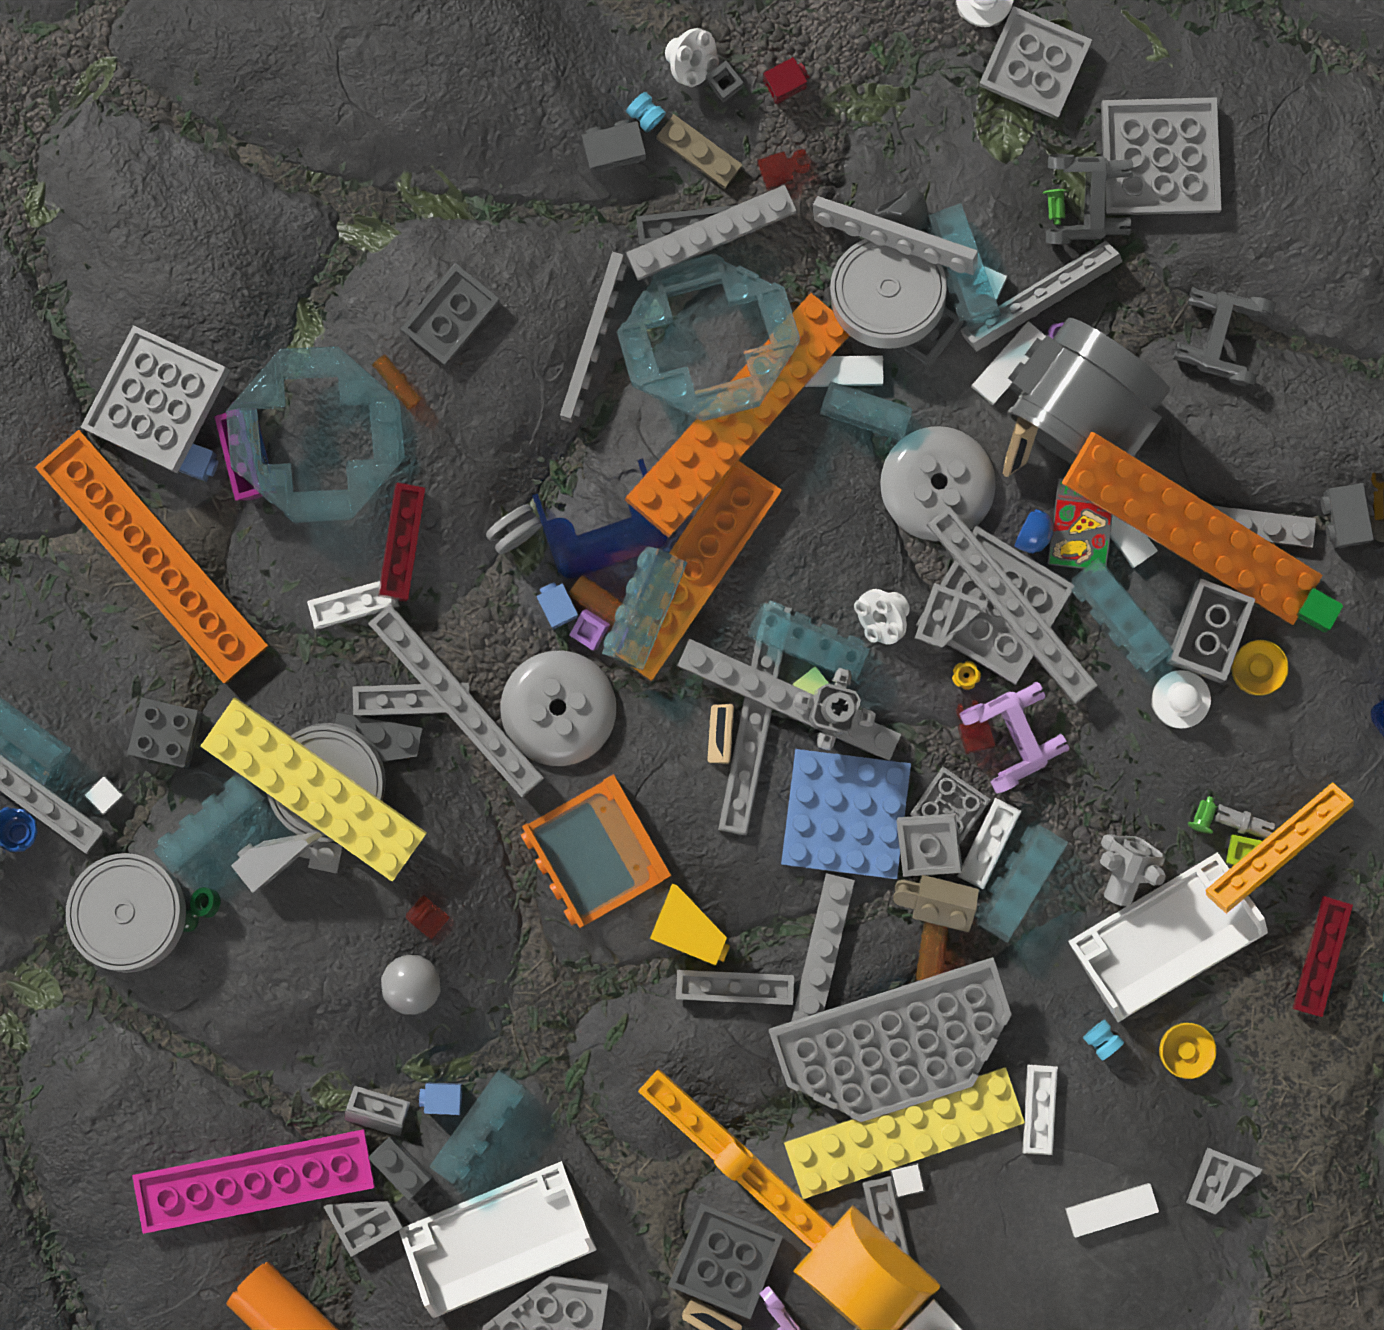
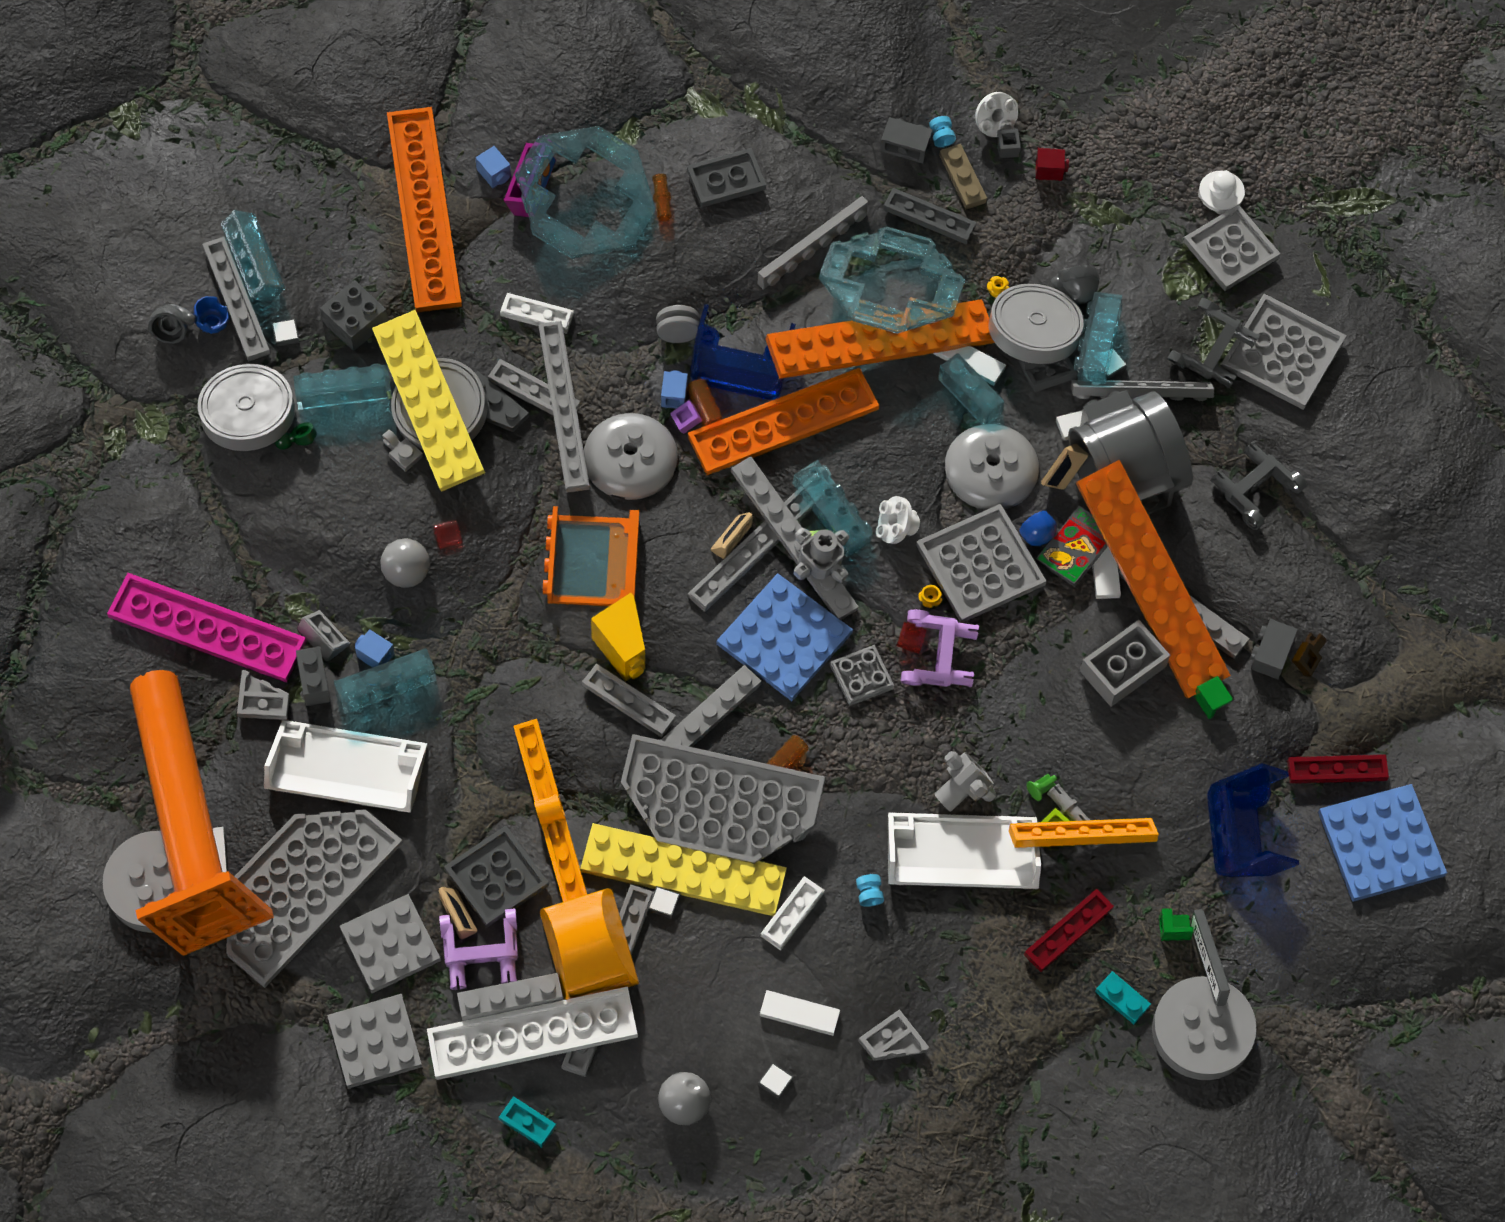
camera: 30 degrees right, 20 degrees down
light grey plate [81,325,230,473] -> none
light grey slope [231,831,322,893] -> none
dark red plate [378,482,425,602] -> none
clear light blue brick [602,546,687,670] -> none
light grey plate [626,185,796,280] -> none
clear red plate [757,149,811,189] -> none
light grey plate [813,196,978,275] -> none
dark tan brick [893,875,979,932] -> none
light grey plate [897,813,962,877] -> none
light grey wing [914,583,987,648] -> none
light grey tile [927,506,1098,704] -> none
white tile [957,798,1021,889] -> none
clear light blue brick [974,824,1068,943] -> none
bright green piece [1043,189,1069,226] -> none
clear light blue brick [1071,558,1174,672] -> none
white plate [1152,670,1211,729] -> none
yellow piece [1159,1023,1216,1079] -> none
yellow piece [1231,640,1288,696] -> none
none -> white tile [758,1062,794,1099]
none -> yellow plate [987,276,1009,298]

